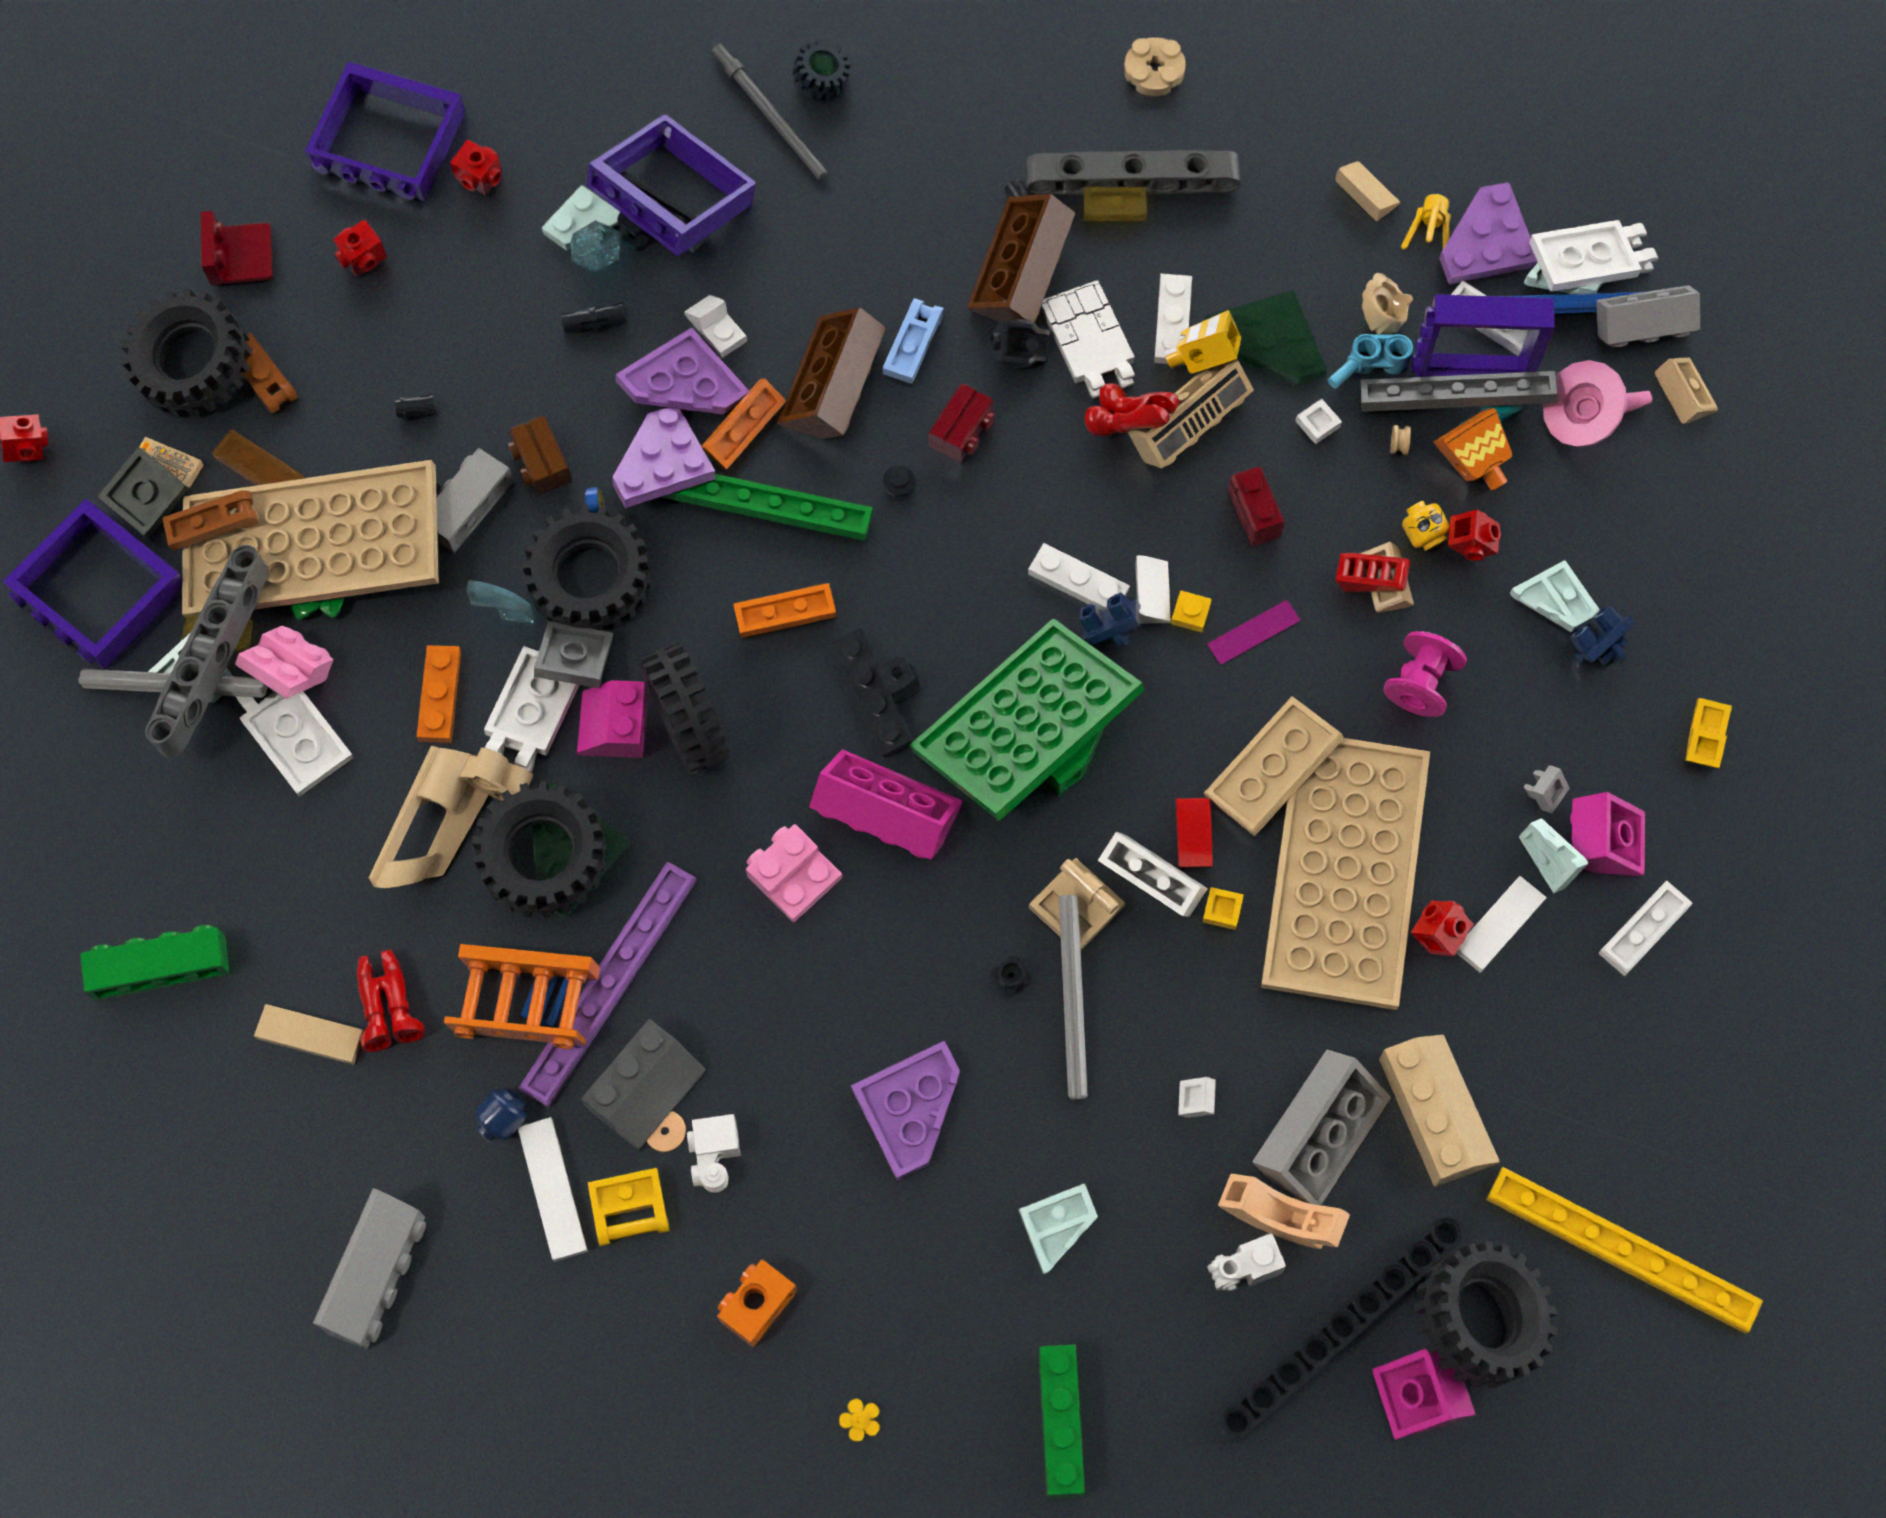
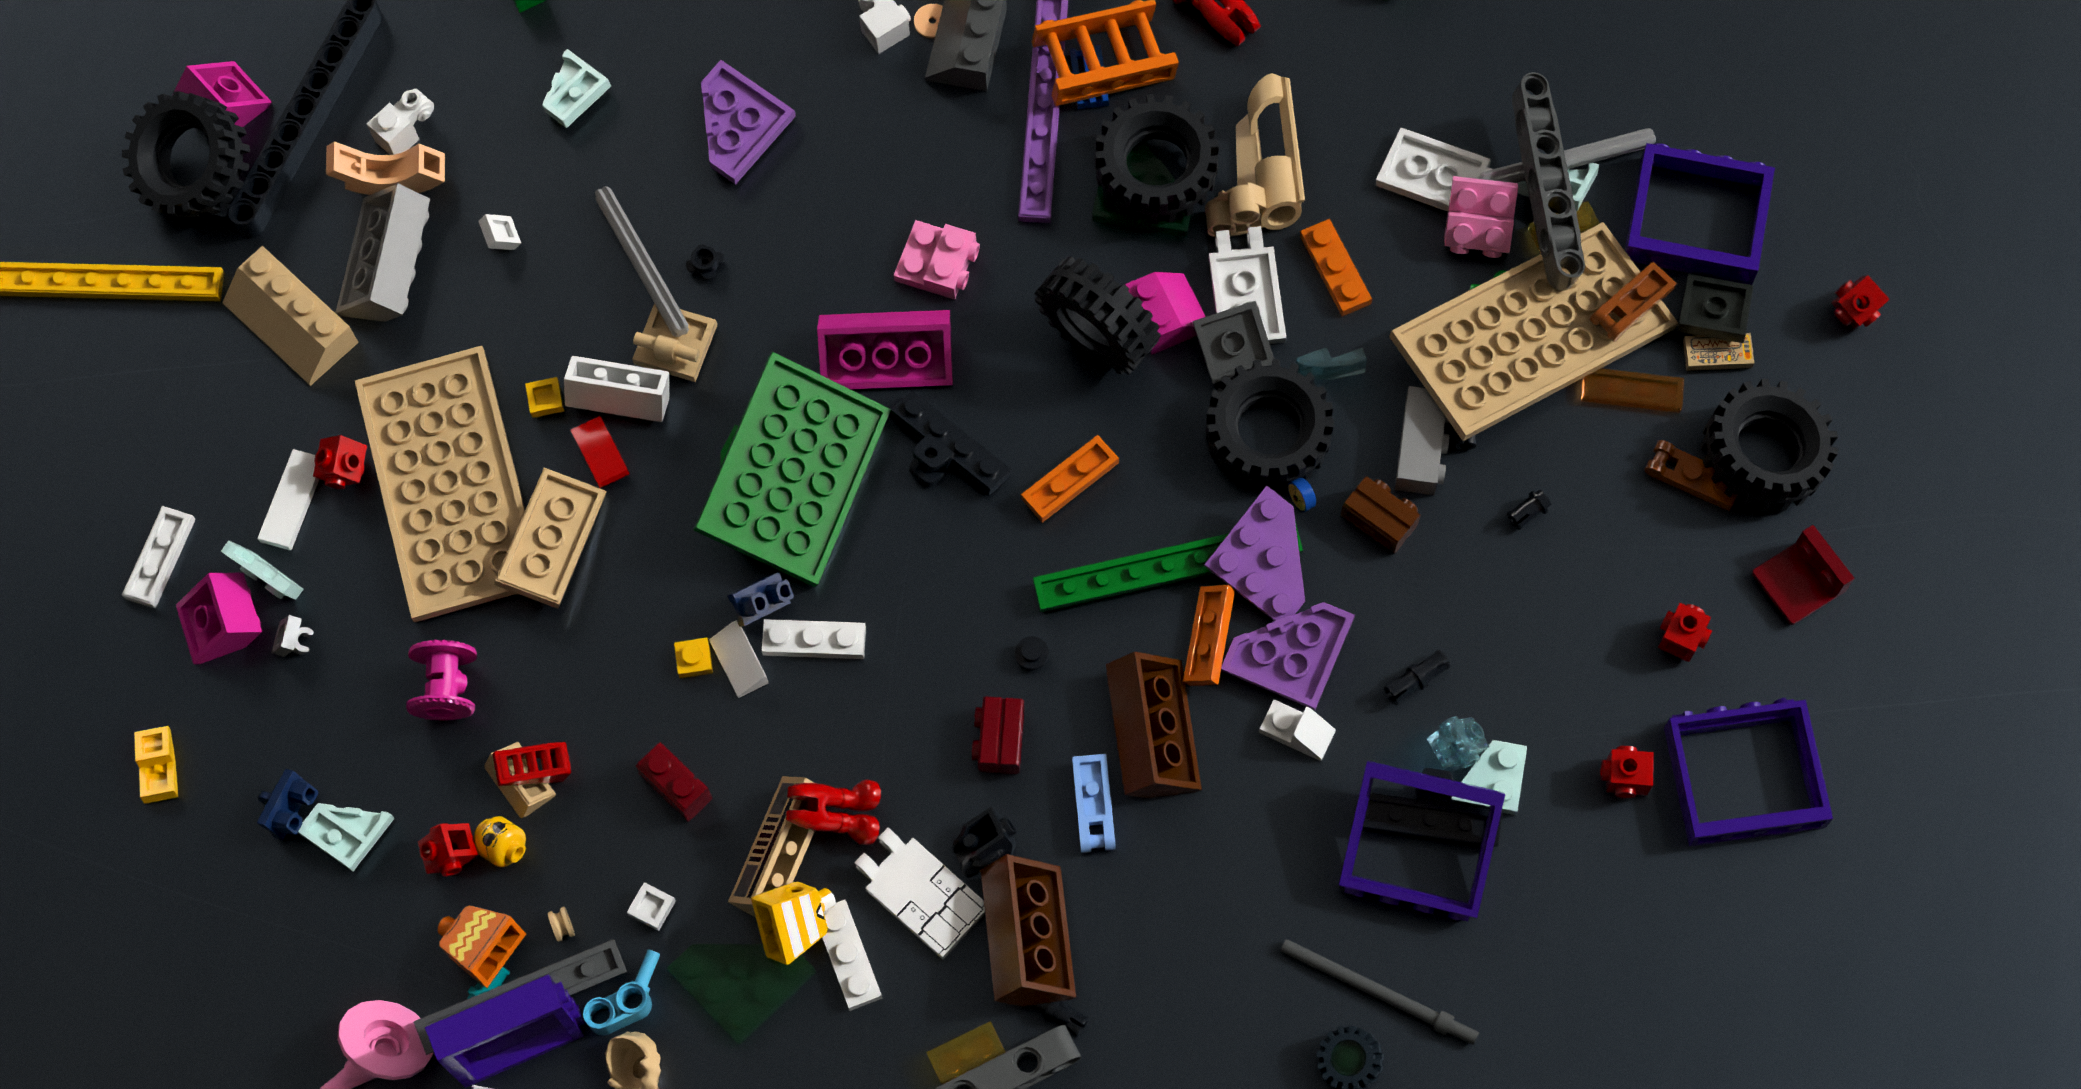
camera: 155 degrees right, 0 degrees up
magenta sticker [1207,600,1301,665] -> none

